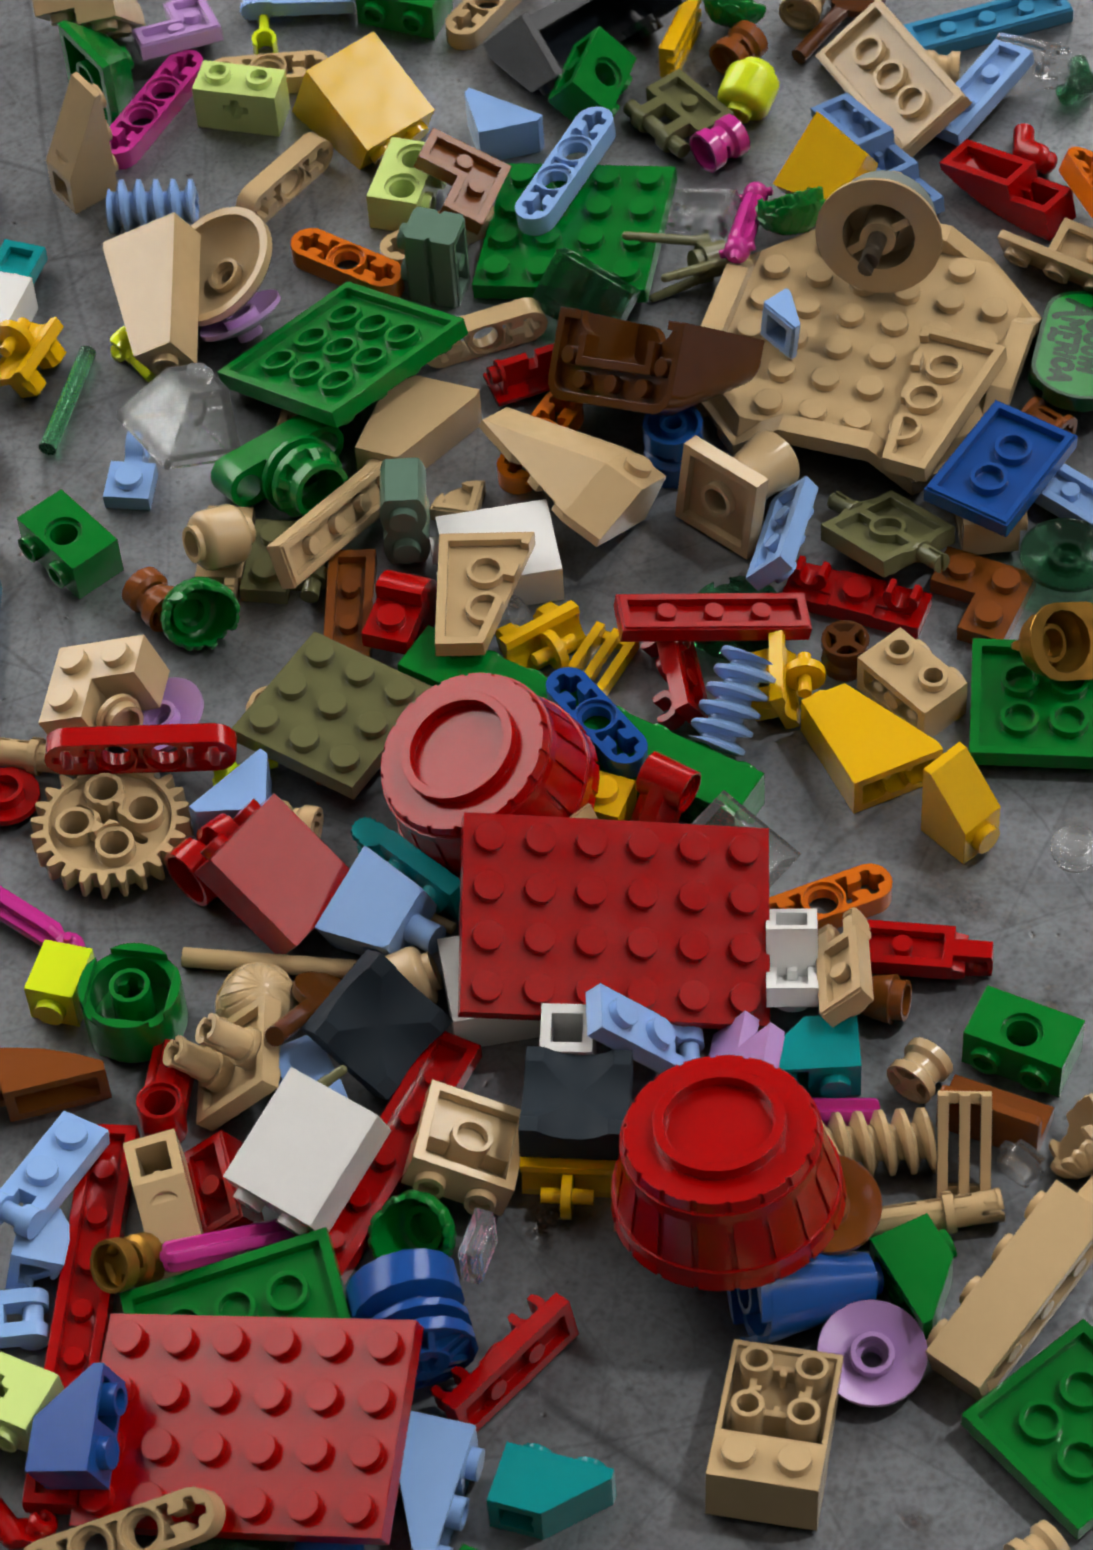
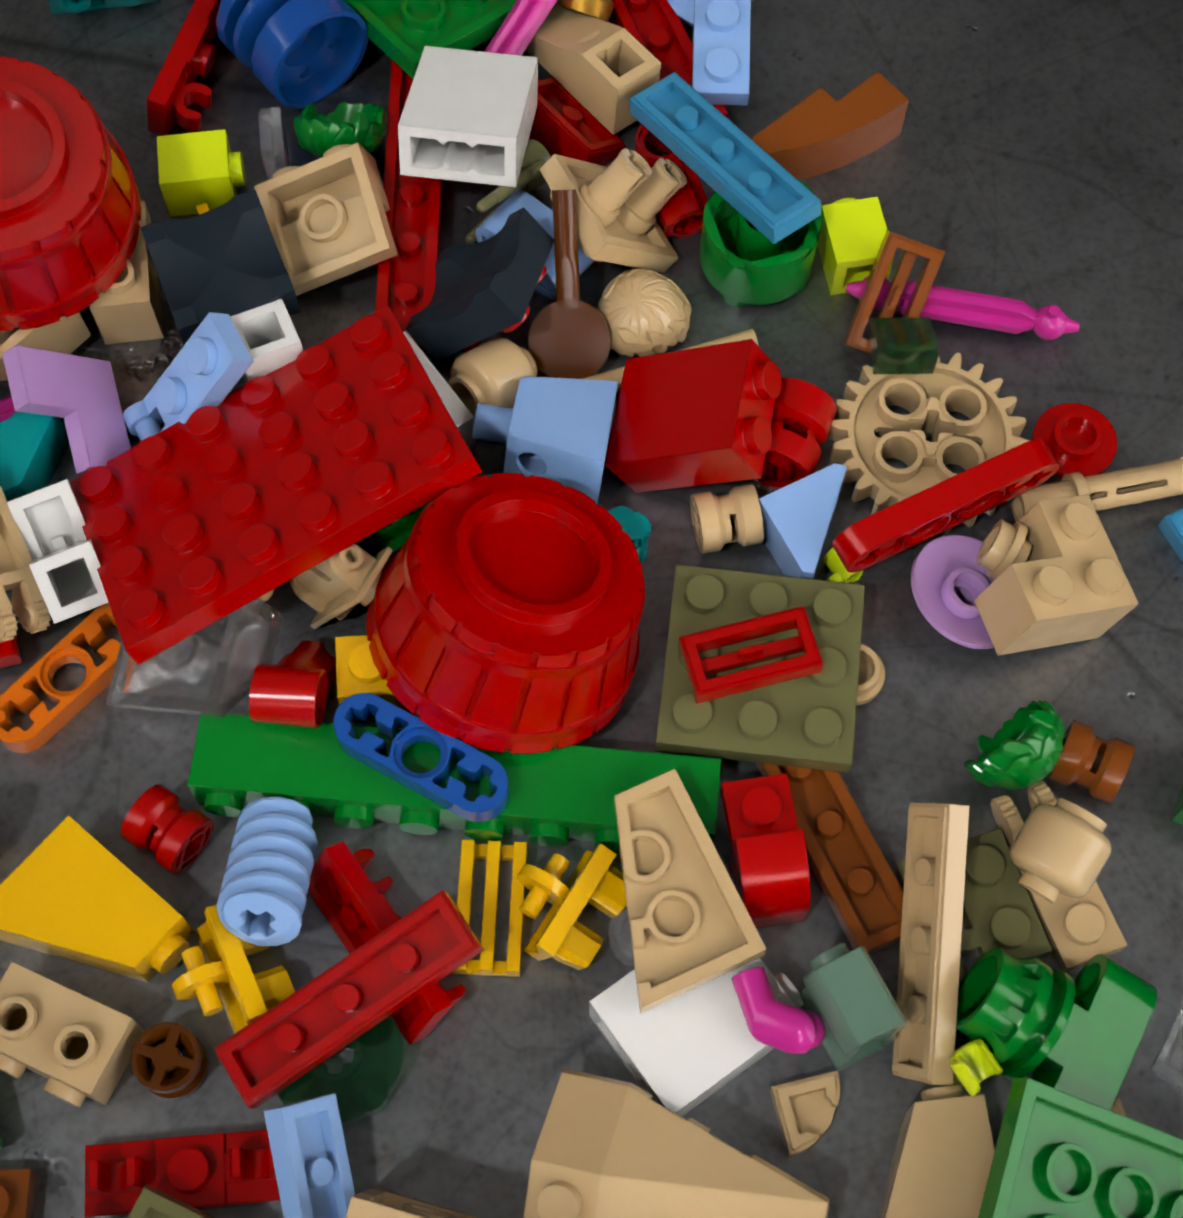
camera: 150 degrees right, 15 degrees up
none -> red wheel [120,784,215,875]
none -> neon yellow brick [156,129,246,217]
none -> dark azure tile [629,72,821,244]
none -> red tile [678,606,823,704]
none -> dark pink arm [731,967,825,1054]
none -> dark orange tile [843,230,945,364]
none -> clear green slope [869,317,939,374]
none -> neon yellow hand [948,1039,1004,1096]

